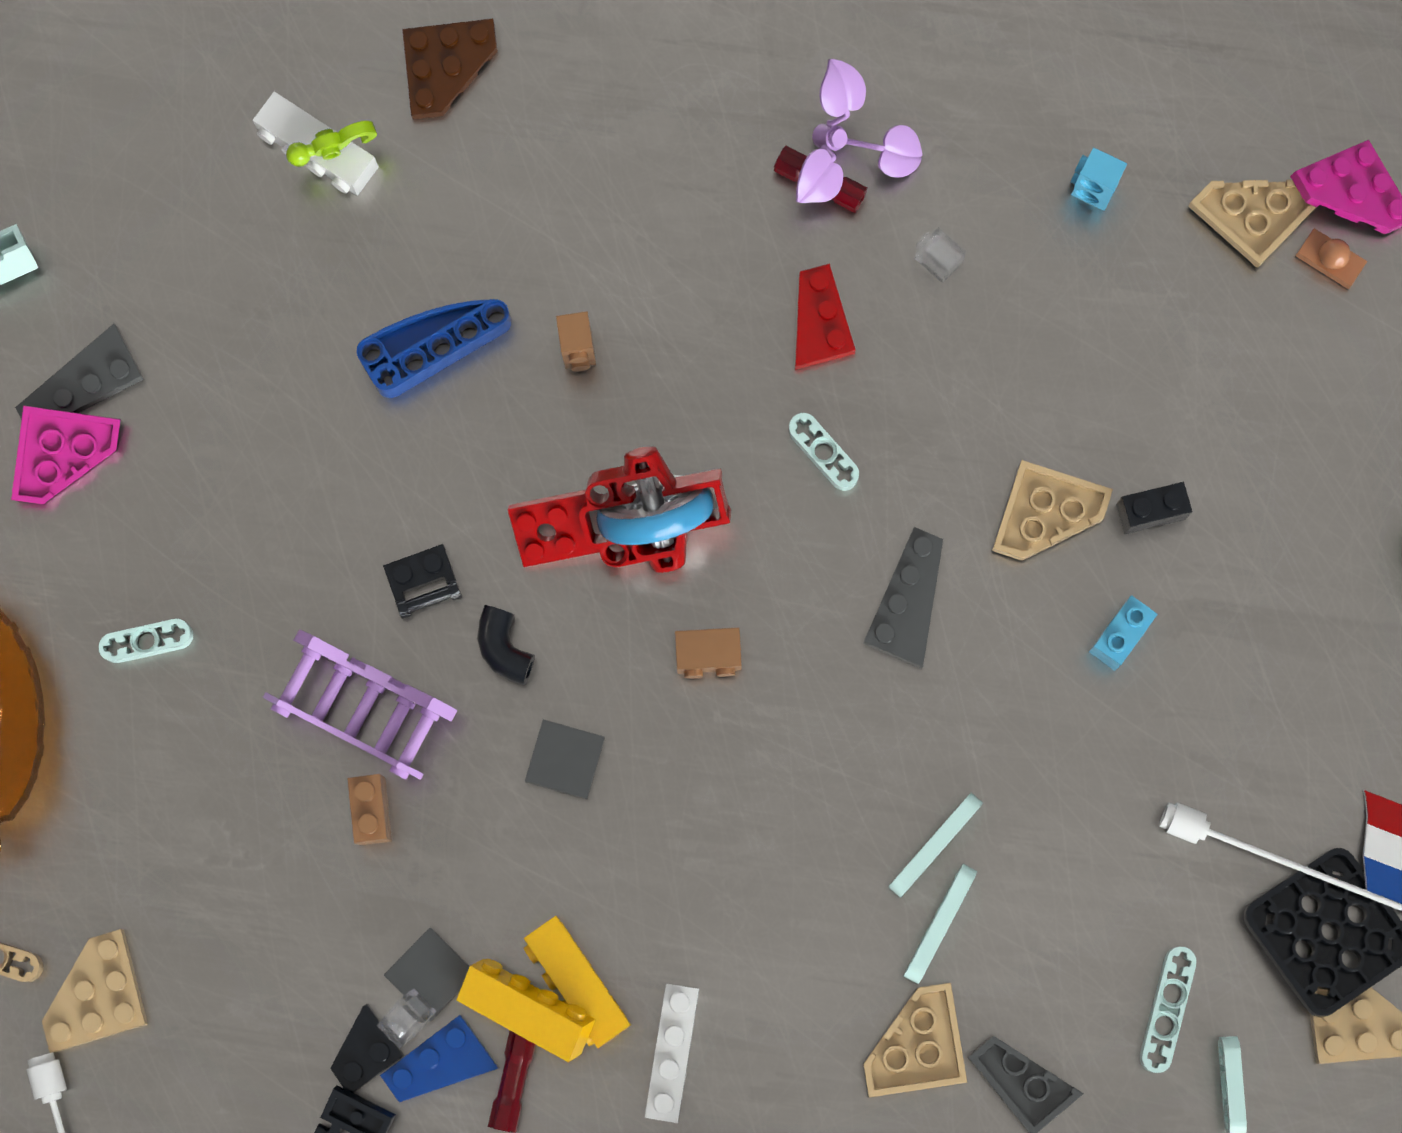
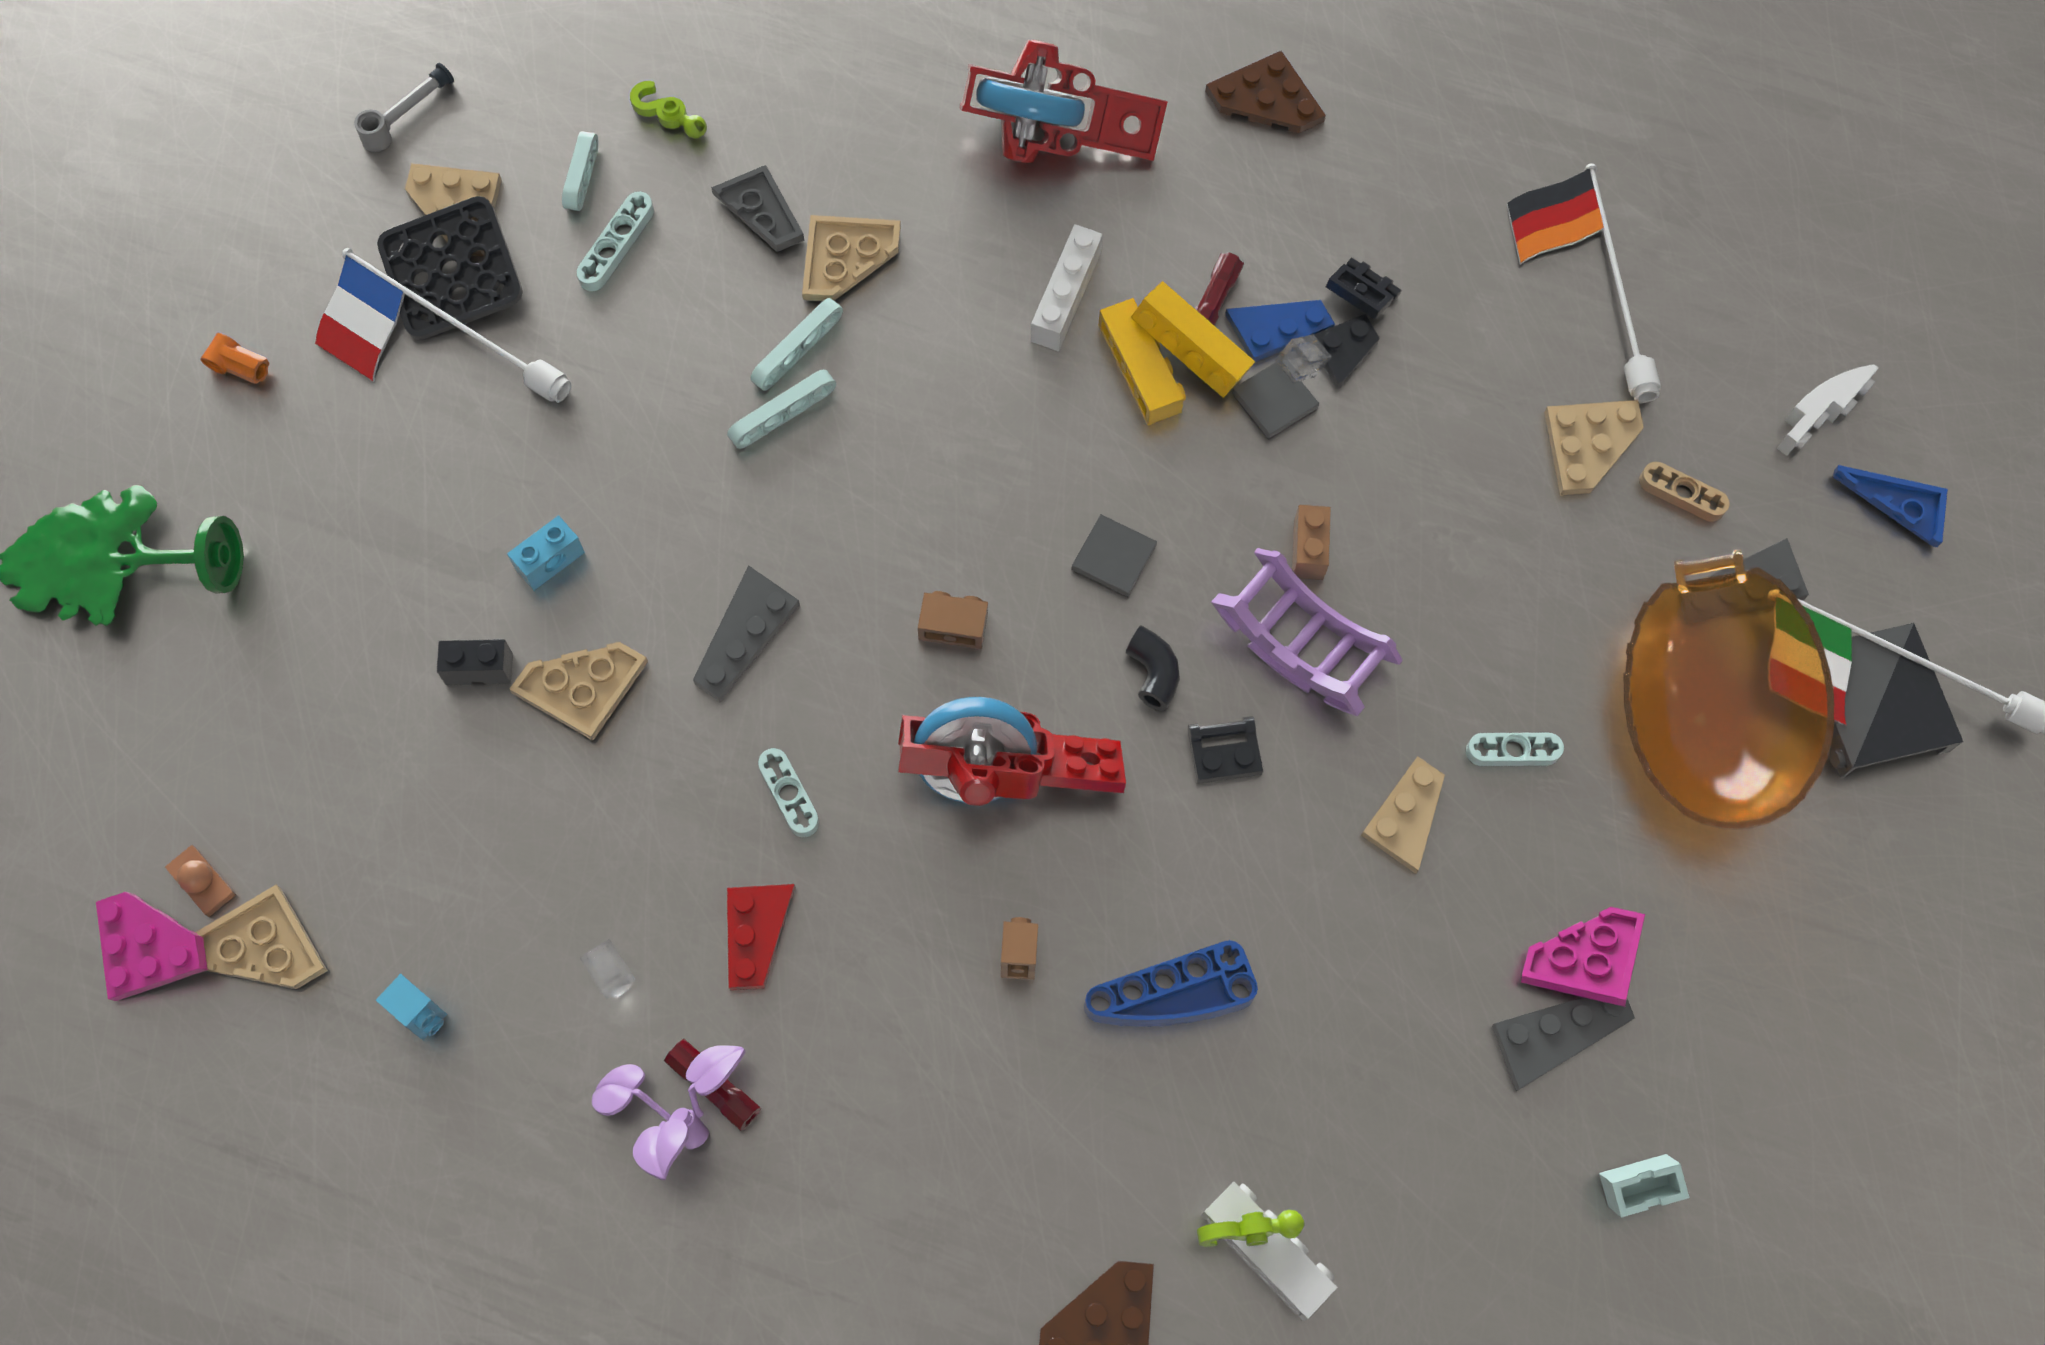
camera: 175 degrees left, 10 degrees down
none -> tan wing [1361,756,1445,874]

